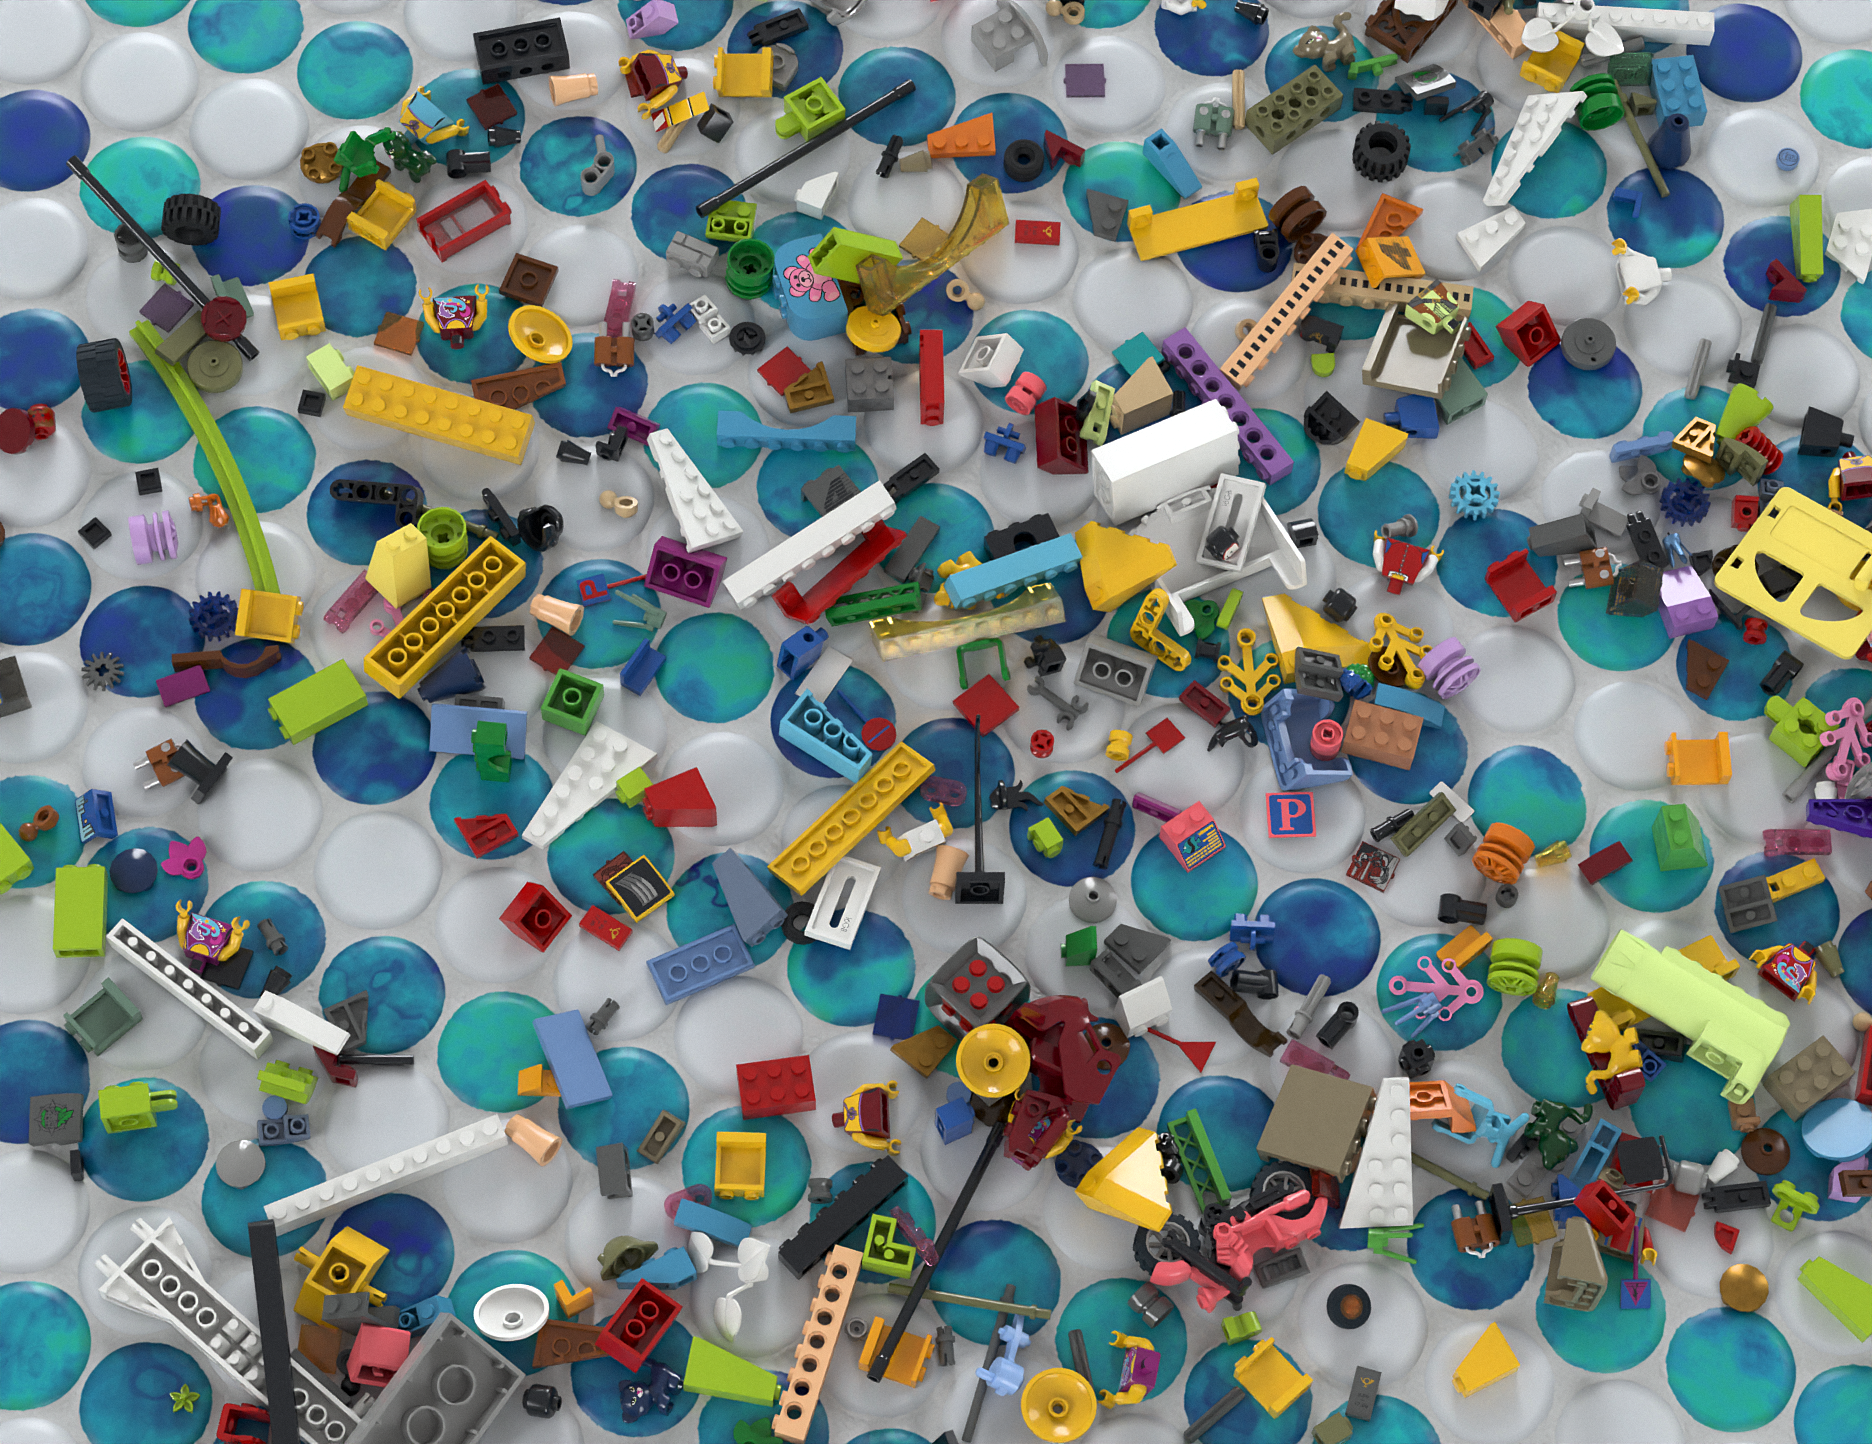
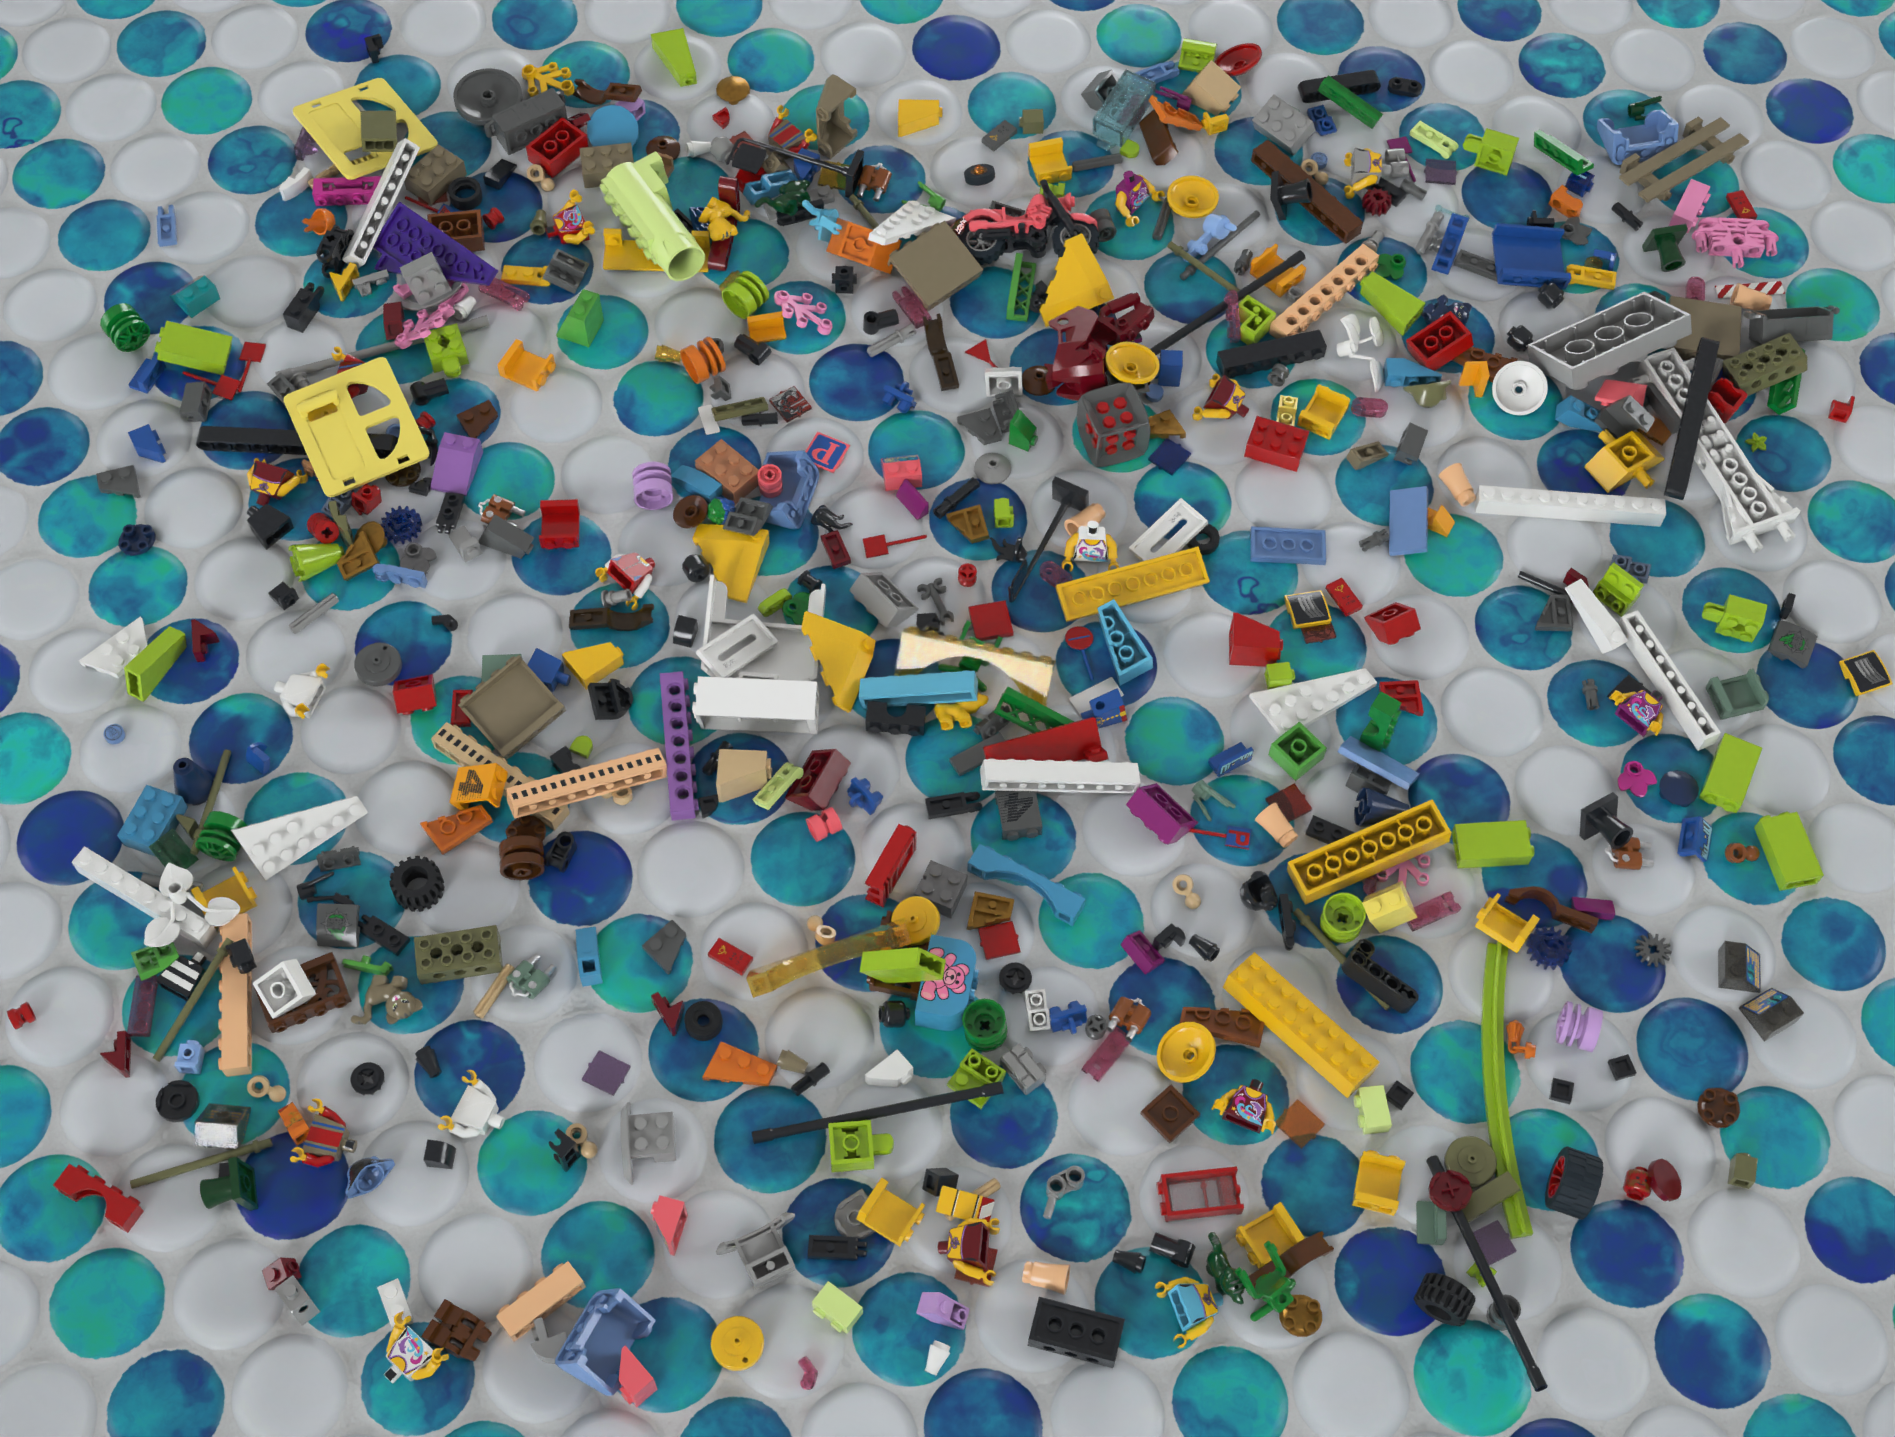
camera: 150 degrees left, 5 degrees down
light grey dish [216,1140,266,1189] -> none
black cone [259,966,292,997] -> none
blue wheel [288,203,321,239] -> none
clear red piece [466,83,517,130] -> none
white wing [647,428,744,553] -> none
dark azure slope [674,1198,752,1248] -> none
sand blue slope [712,848,788,947] -> none
clear yellow piece [899,217,952,266] -> none
white slope [958,333,1024,388] -> none
black tile [1075,390,1097,422] -> none
yellow wheel [1105,730,1133,761] -> none
teal piece [1112,331,1165,376] -> none
yellow bracket [1127,177,1268,261] -> none
yellow beam [1130,588,1191,671] -> none
black head [1205,526,1240,560] -> none
blue wheel [1208,942,1246,978] -> none
yellow plant [1217,628,1281,715] -> none
black piece [1230,969,1279,1000] -> none
yellow plant [1368,613,1433,690] -> none
medium blue plant [1381,992,1443,1038] -> none
torso [1405,279,1461,335] -> none
medium azure gear [1449,470,1500,520] -> none
white wing [1456,206,1526,272] -> none
red brick [1573,1179,1635,1237] -> none
dark red slope [1578,841,1633,885] -> none
clear smoke slope [1606,559,1664,617] -> none
piece [1620,1225,1651,1309] -> none
flat silver piece [1662,532,1693,568] -> none
black hinge [1701,1181,1771,1213] -> none
dark grey axle [1751,303,1777,365] -> none
lime bracket [1771,1180,1820,1232] -> none
none -> black arm [432,614,458,631]
none -> dark brown piece [569,604,654,631]
none -> light yellow slope [1276,395,1298,426]

